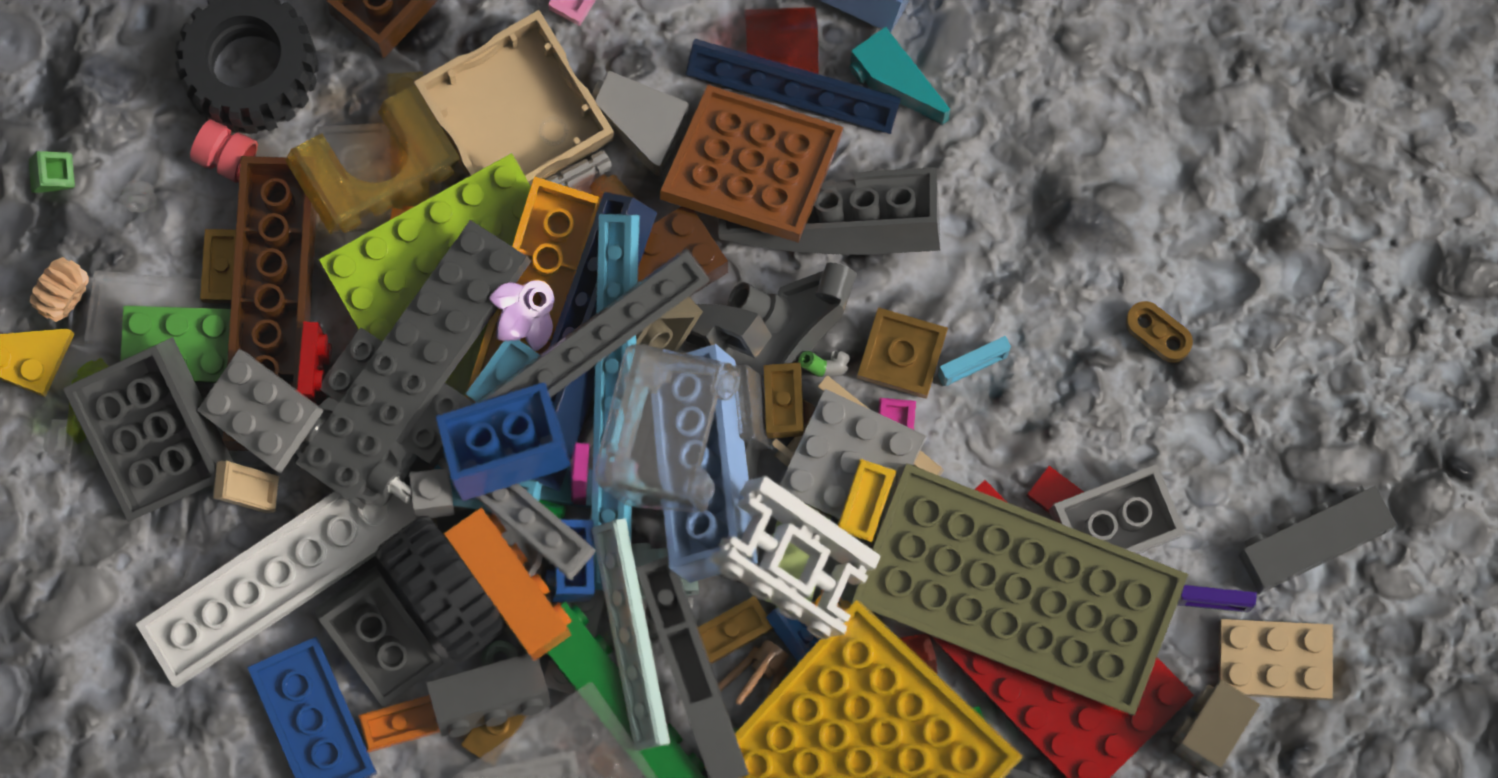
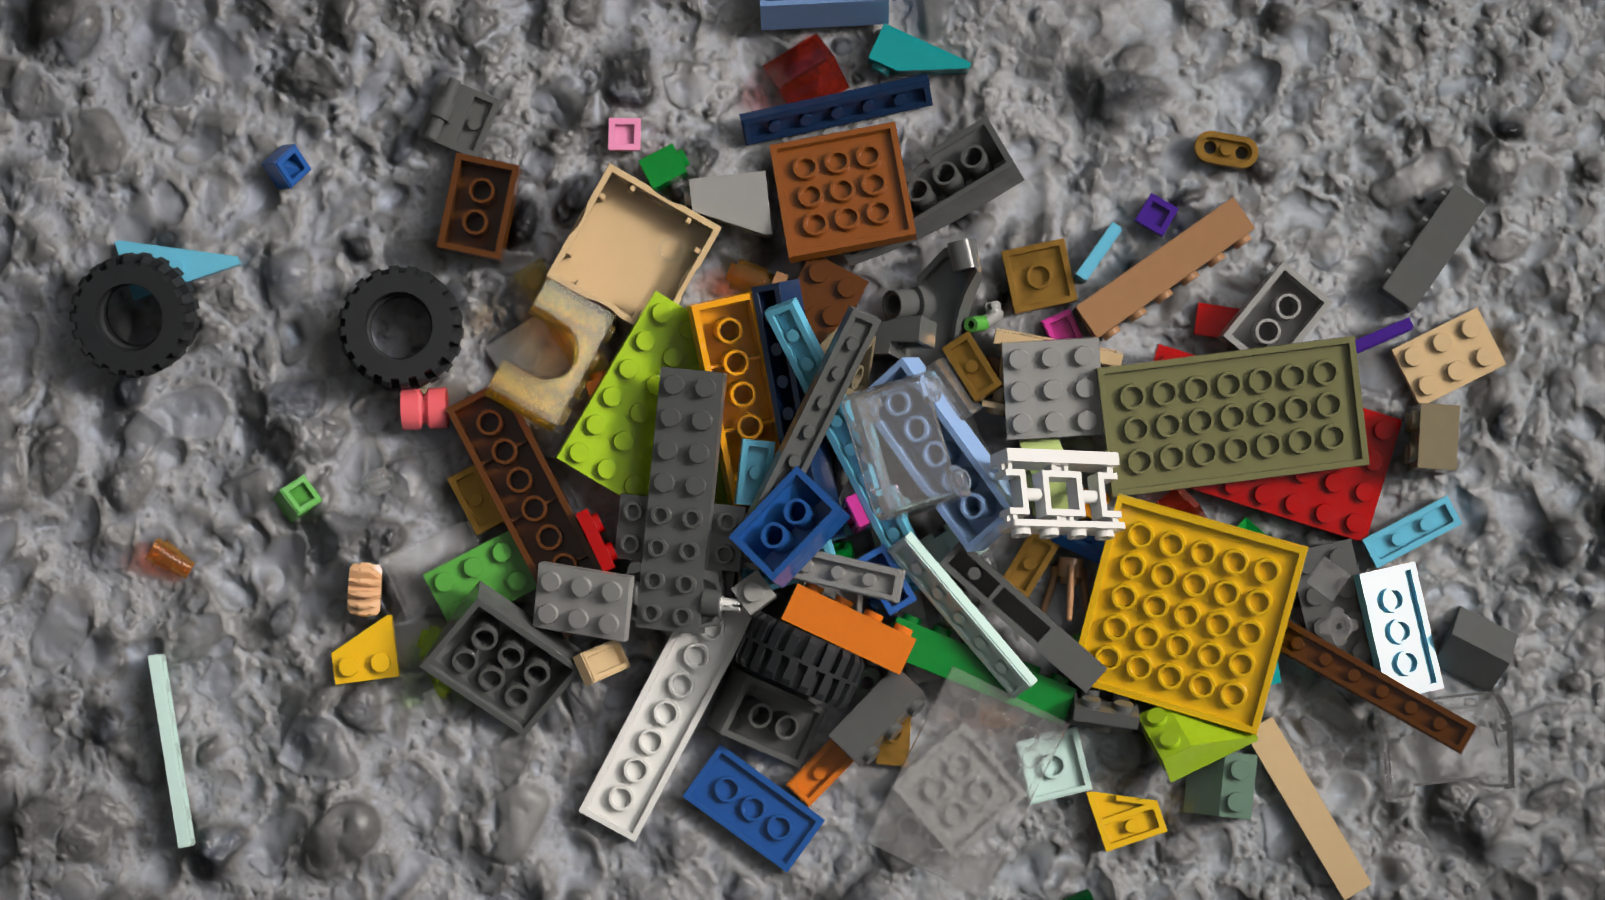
camera: 30 degrees left, 10 degrees up
lavender plate [489,280,554,351] -> none
light grey axle [546,151,612,189] -> none
yellow tile [837,459,897,542] -> none
none -> green brick [638,143,690,192]
none -> medium nougat brick [1073,197,1255,341]
none -> dark purple plate [1134,193,1179,238]

